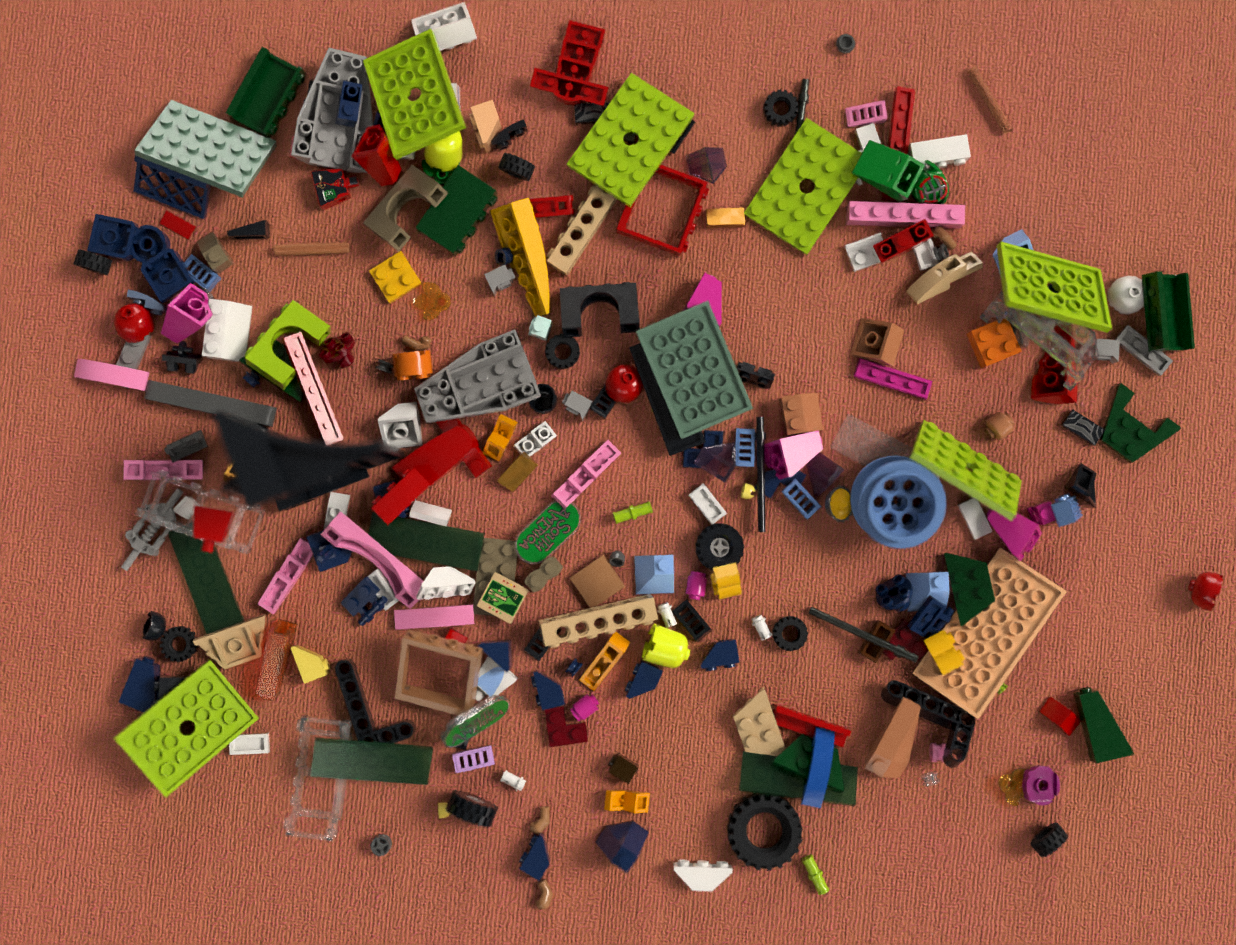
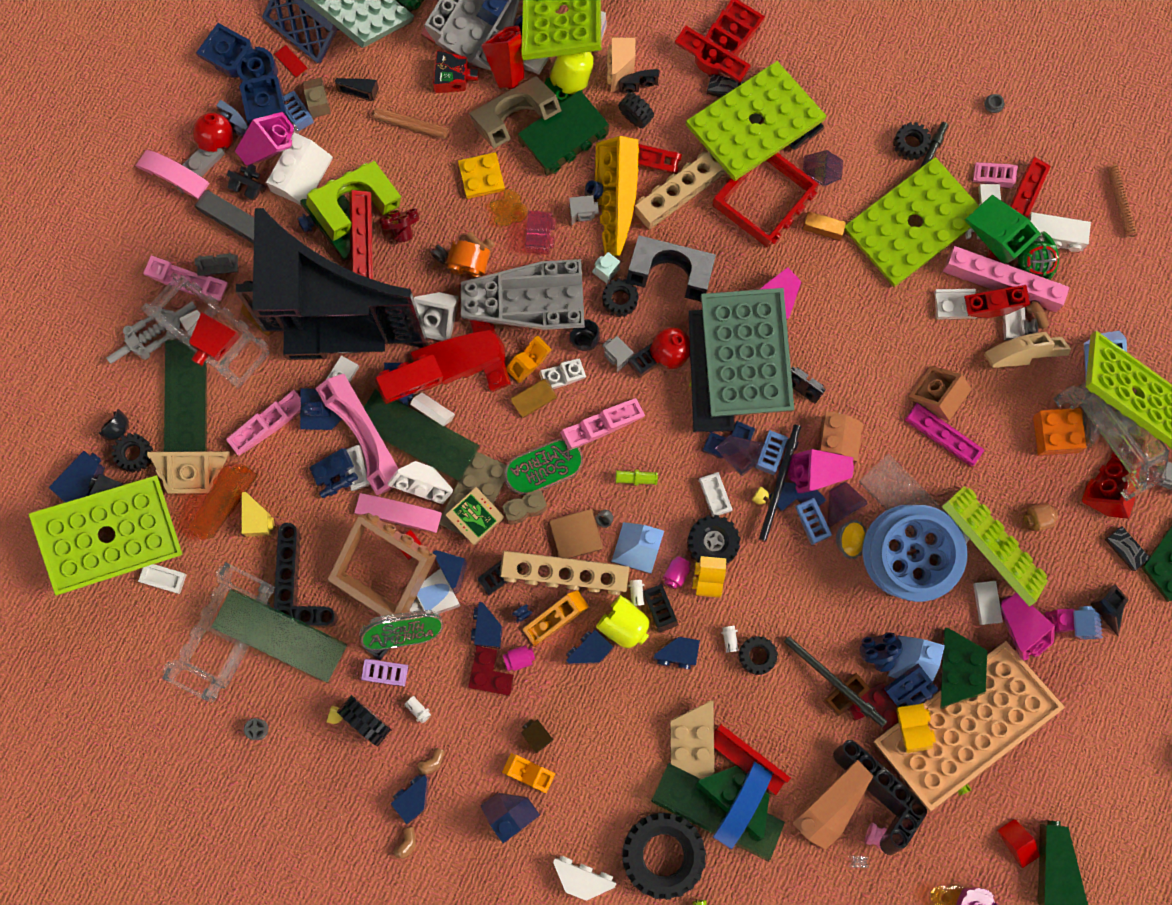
camera: 15 degrees right, 10 degrees down
black tyre [74,249,112,275] -> none
none -> clear pink brick [525,210,556,254]

